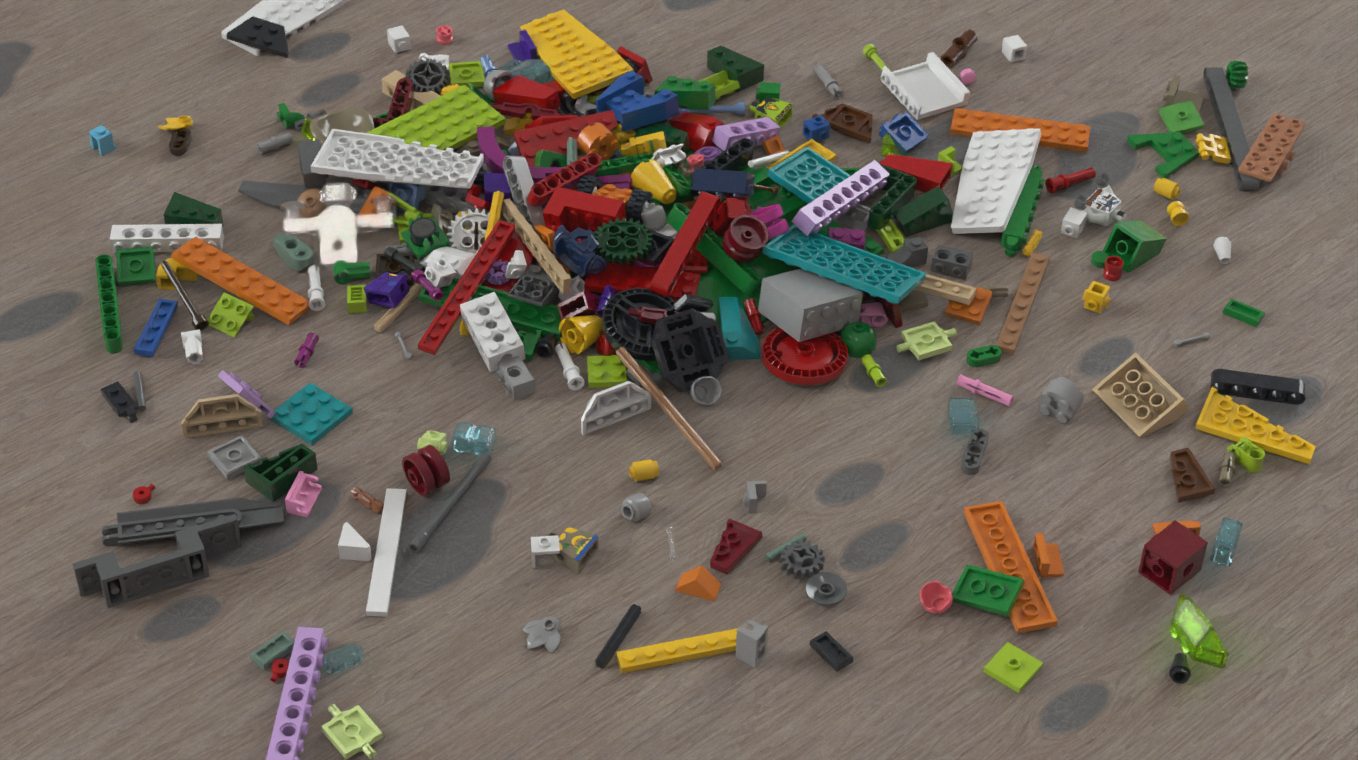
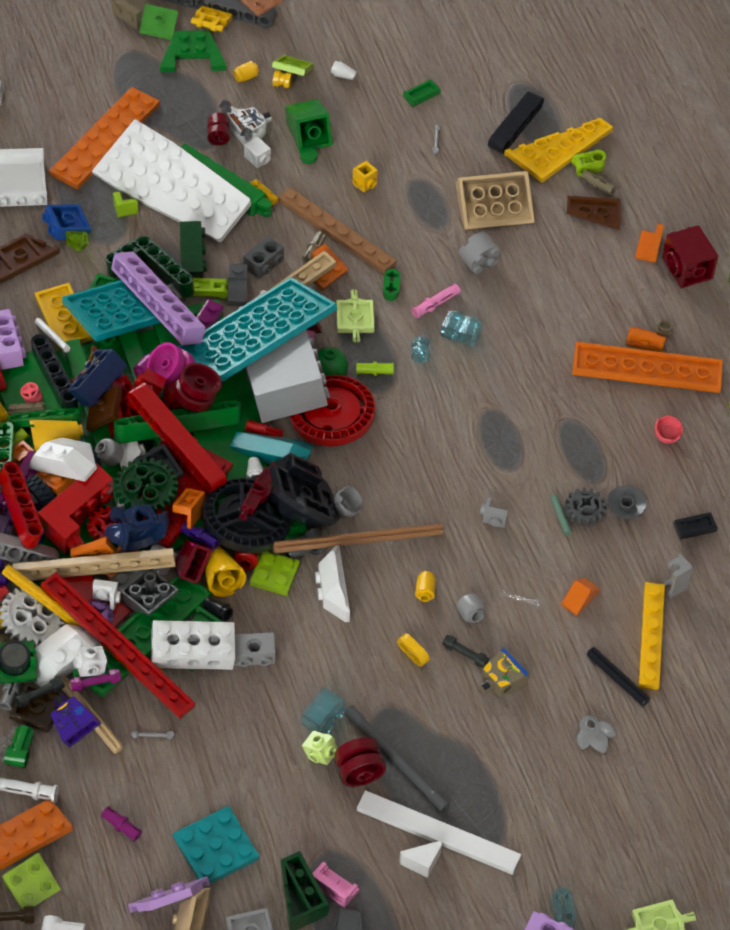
camera: 70 degrees left, 10 degrees up
lime slope [347,285,367,314] -> none
dark orange axle [350,486,384,514] -> none
white bracket [531,535,560,568] -> none
white pin [555,343,585,391] -> none
white hinge [652,144,686,168] -> none
black plate [674,294,714,312] -> none
medium lavender gear [695,146,722,164] -> none
dark red wing [710,519,763,574] -> none
orange plate [762,135,785,156] -> none
blue brick [803,115,831,142] -> none
red slope [879,154,953,193] -> none
green plate [952,565,1025,617] -> none
bright pink tile [959,68,976,85] -> none
dark grey beam [961,429,989,475] -> none
red pin [1045,167,1096,194] -> none
red wheel [1103,256,1124,282] -> none
clear light blue brick [1210,518,1243,566] -> none
none -> white wedge [28,437,97,482]
none -> orange panel [172,488,205,529]
none -> dark red wheel [207,113,230,146]
none -> lime plate [272,55,315,76]
none -> yellow beam [397,633,430,667]
none -> clear light blue wheel [411,337,430,362]
none -> pearl dark grey bar [442,635,490,668]
none -> dark tan plate [655,320,674,337]

